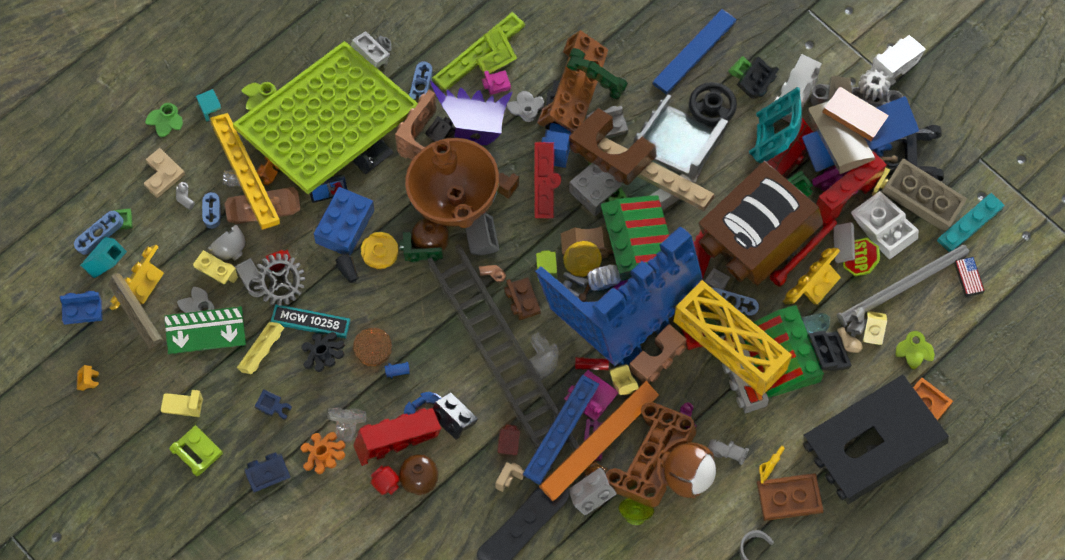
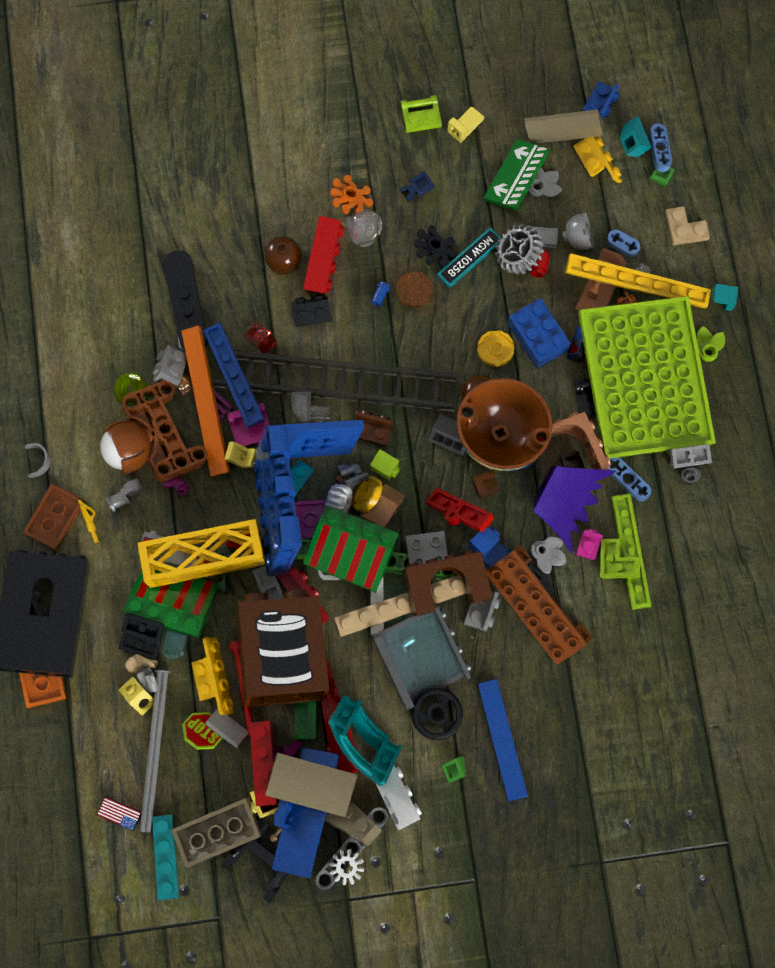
camera: 125 degrees right, 10 degrees up
light orange tile [77,365,99,391] -> none
bright green plate [145,103,183,137] -> none
light grey arm [176,182,195,210] -> none
light yellow bracket [193,250,238,284] -> none
light yellow plate [237,322,284,374] -> none
dark blue bracket [244,452,290,493] -> none
black cone [335,253,359,283] -> none
red head [370,465,400,495] -> none
dark green bracket [400,232,443,262] -> none
blue piece [404,392,441,415] -> none
nougat arm [479,265,506,282] -> none
tan bracket [496,462,524,492] -> none
dark green plate [566,48,628,100] -> none
nougat arch [629,324,686,383] -> none
medium blue beam [712,287,759,315] -> none
black bracket [737,56,779,99] -> none
tile [822,87,889,141] -> none
white slope [851,191,918,259] -> none
white wedge [870,35,926,86] -> none
lime plate [896,331,934,370] -> none

